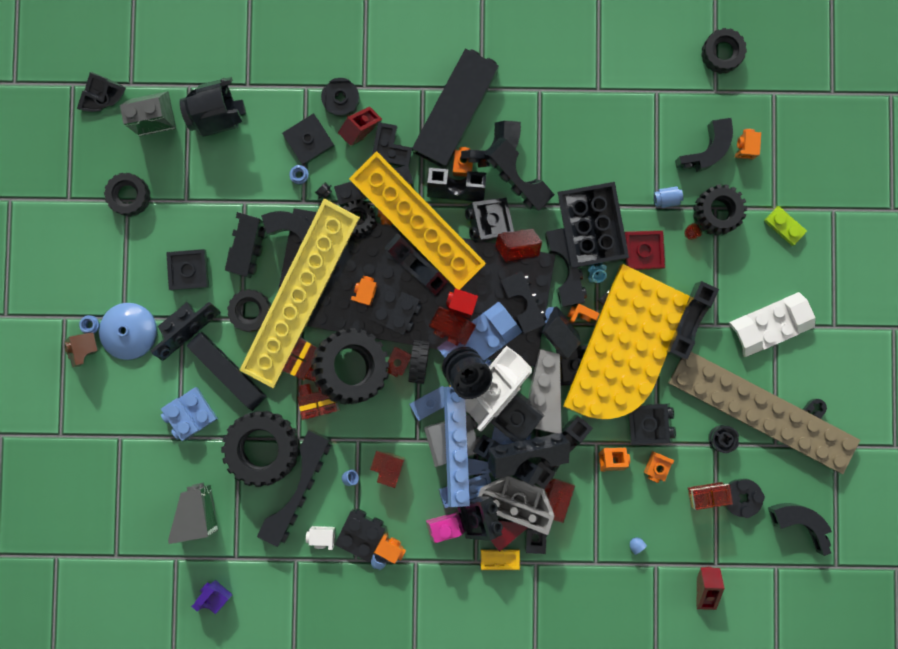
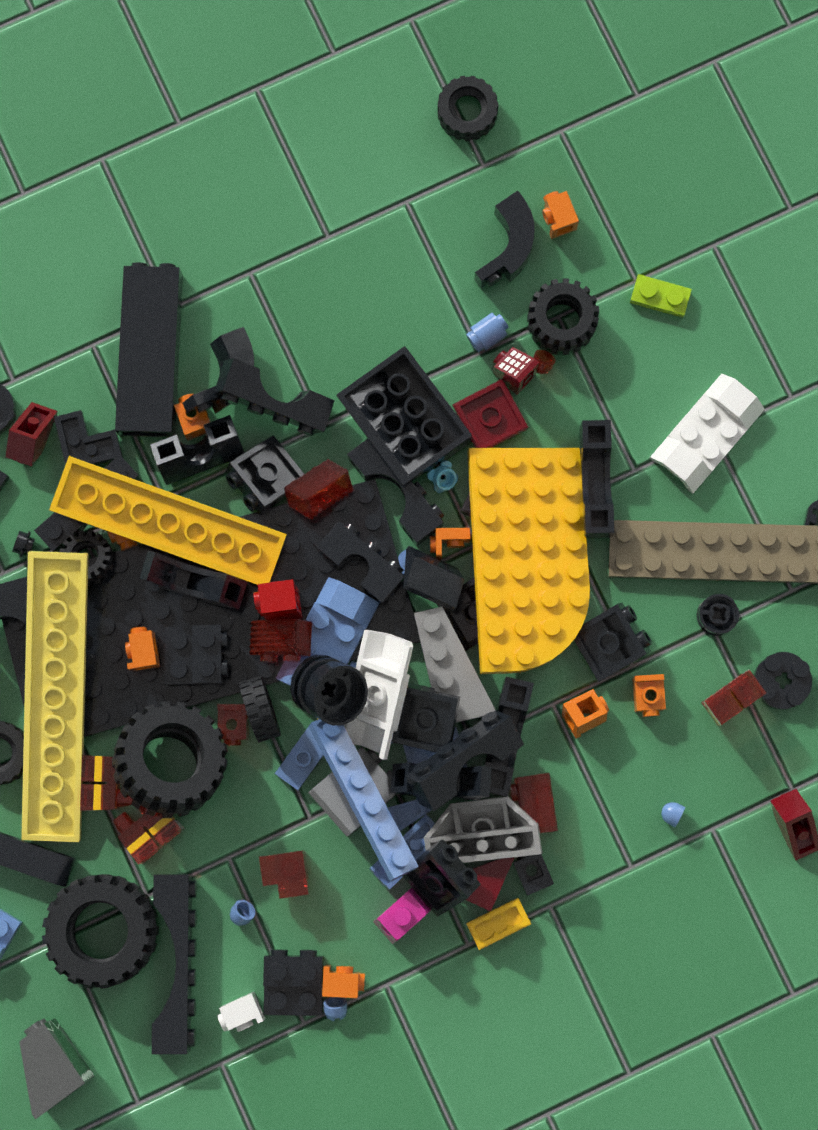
camera: 25 degrees left, 5 degrees down
none -> dark red slope [493,347,539,395]

